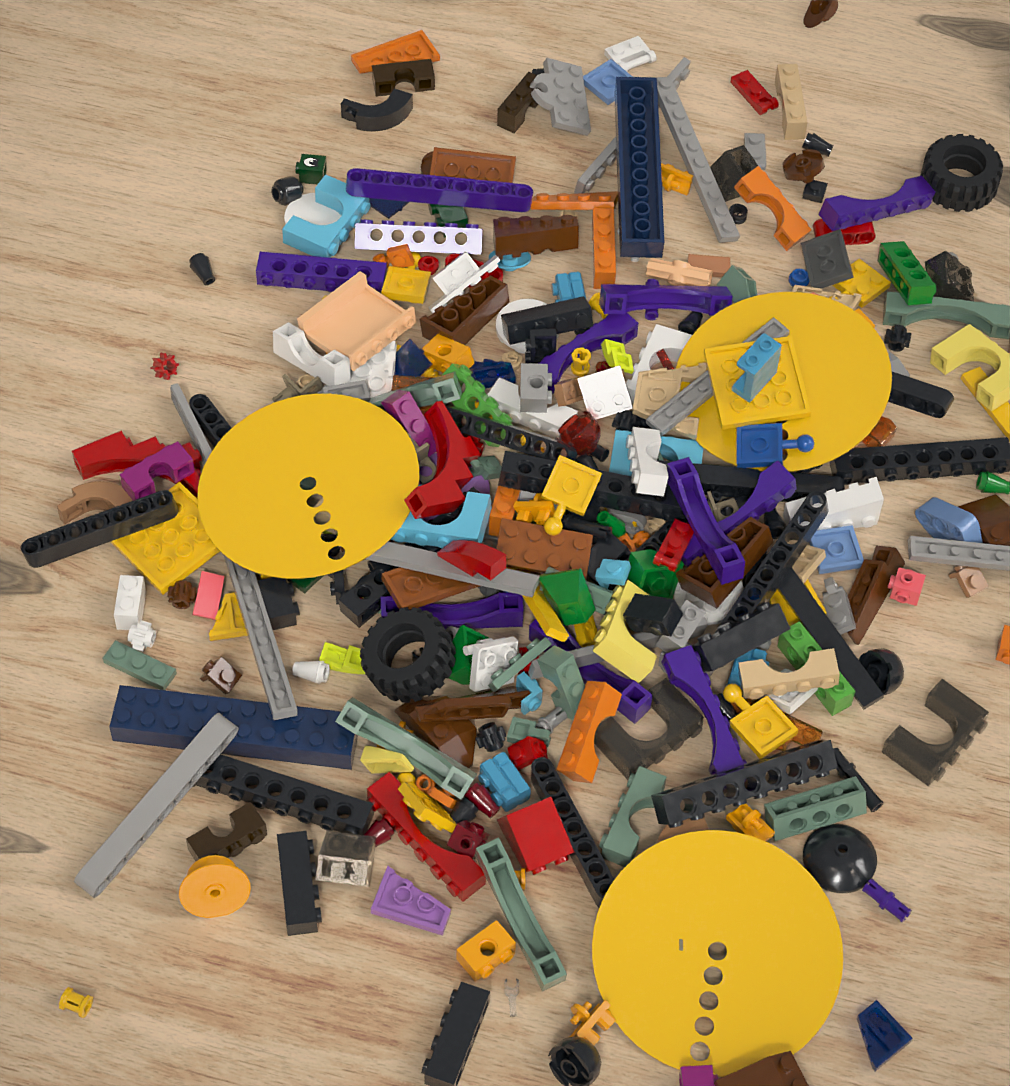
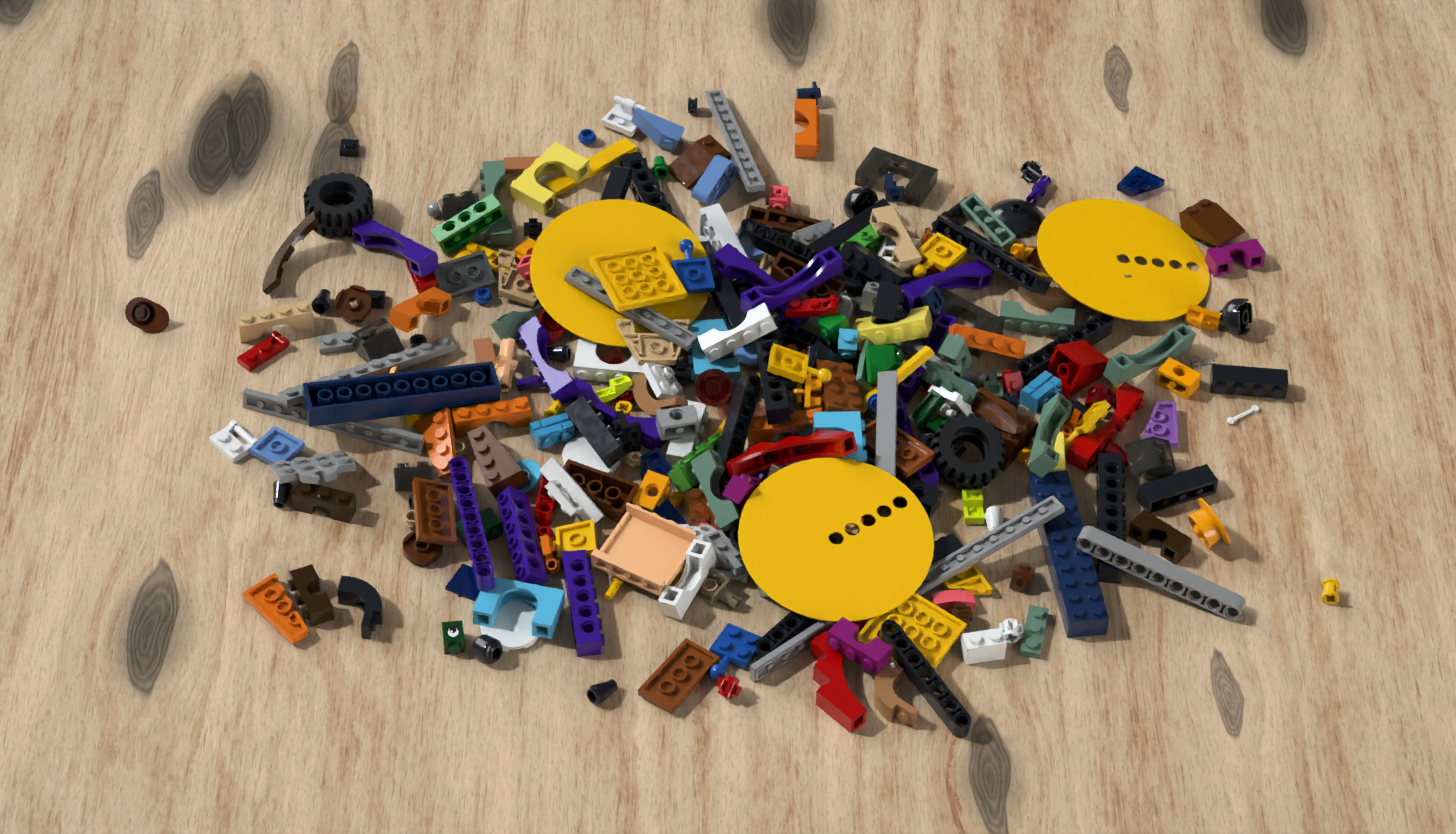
camera: 105 degrees left, 10 degrees down
red slope [437,540,506,581] -> none
dark azure panel [732,333,782,403] -> none
none -> dark brown tile [262,211,319,295]
none -> clear smoke slope [393,461,434,492]
none -> dark orange plate [638,638,719,714]
none -> blue plate [709,623,762,680]
none -> dark blue bracket [884,174,905,202]
none -> dark green tile [908,389,946,429]
none -> dark blue bracket [920,286,947,316]
none -> black gear [1020,160,1042,183]
none -> white hinge [1227,405,1259,424]

